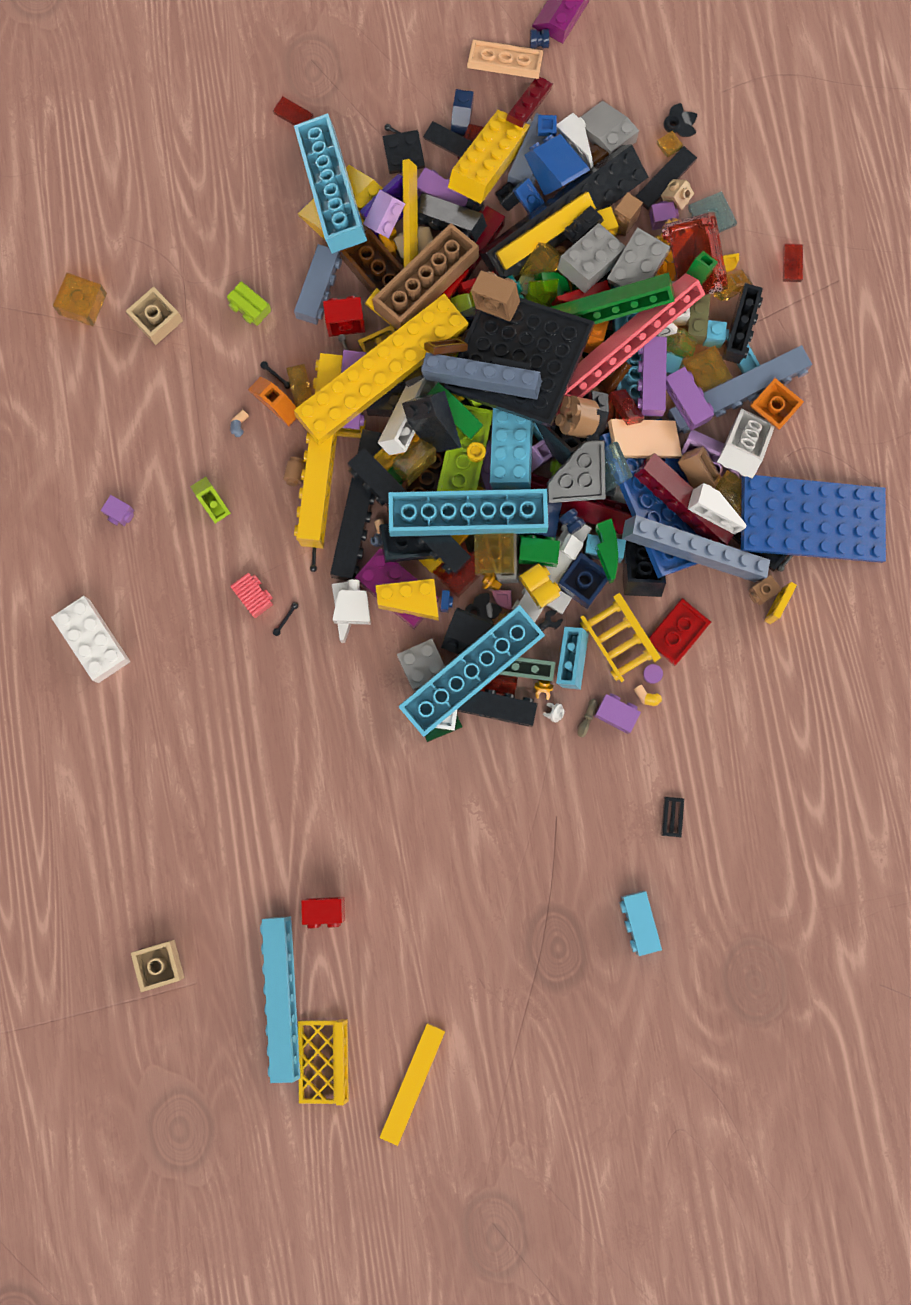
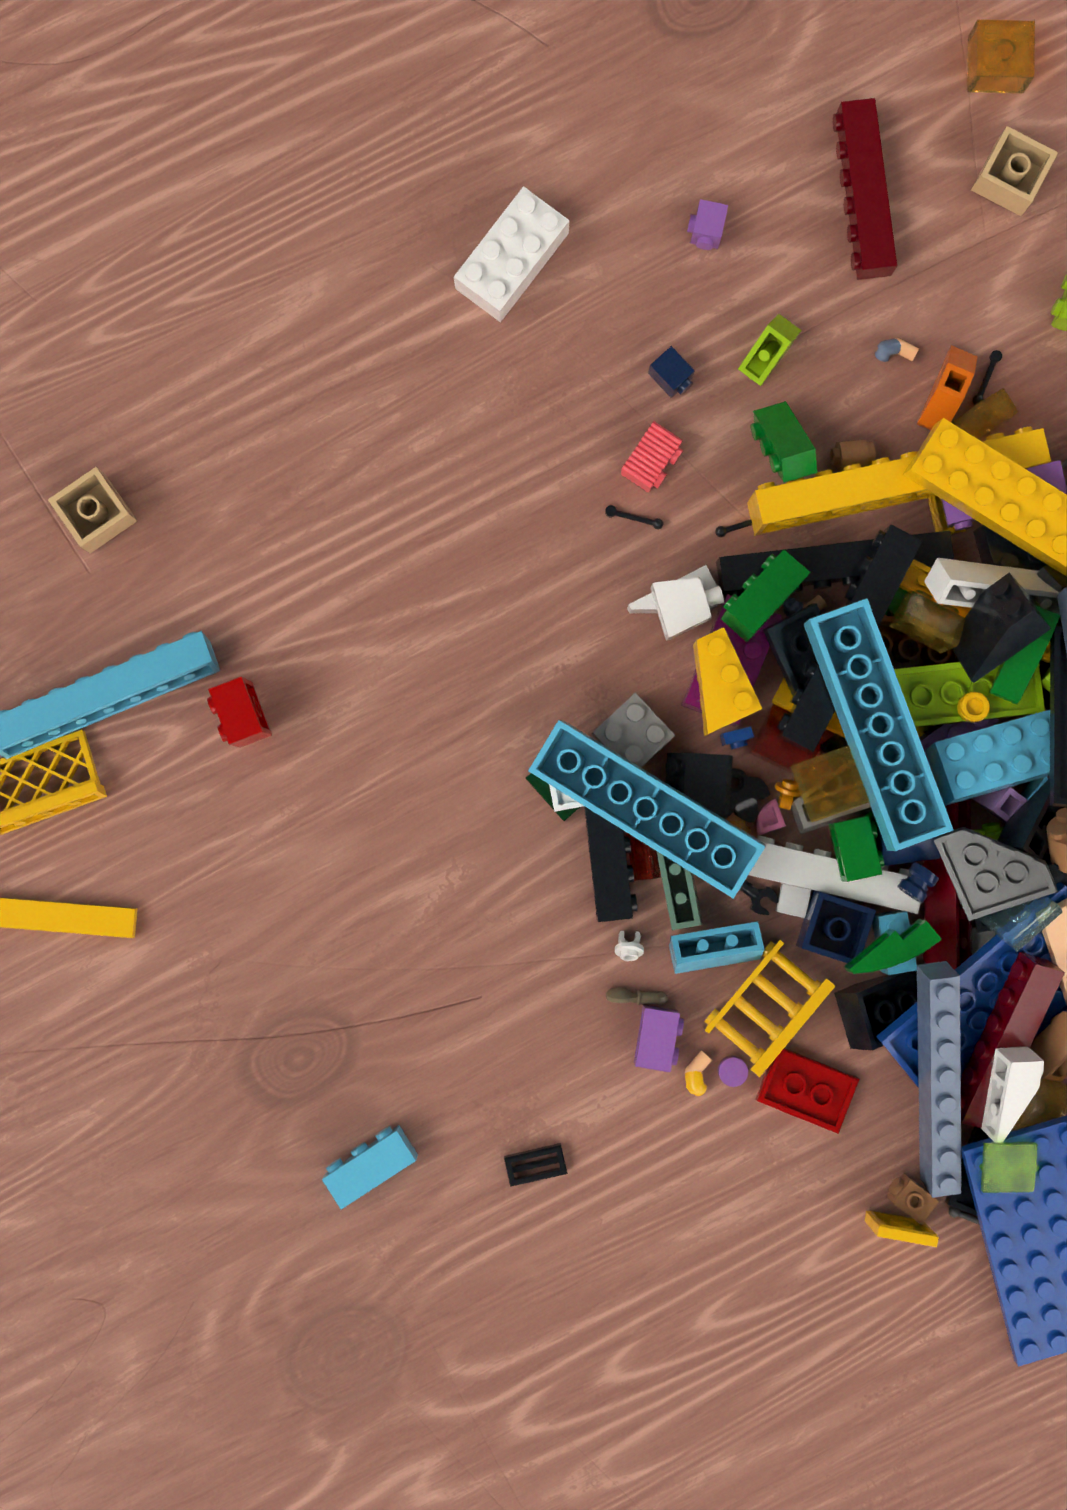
camera: 75 degrees right, 5 degrees up
yellow brick [519,563,561,609] -> none
light orange plate [534,680,554,700] -> none
white tile [559,534,583,560] -> none
none -> dark blue brick [648,346,695,398]
none -> green brick [721,549,811,642]
none -> green brick [750,401,817,483]
none -> dark red brick [832,98,898,280]
none -> clear neon green piece [979,1142,1039,1193]

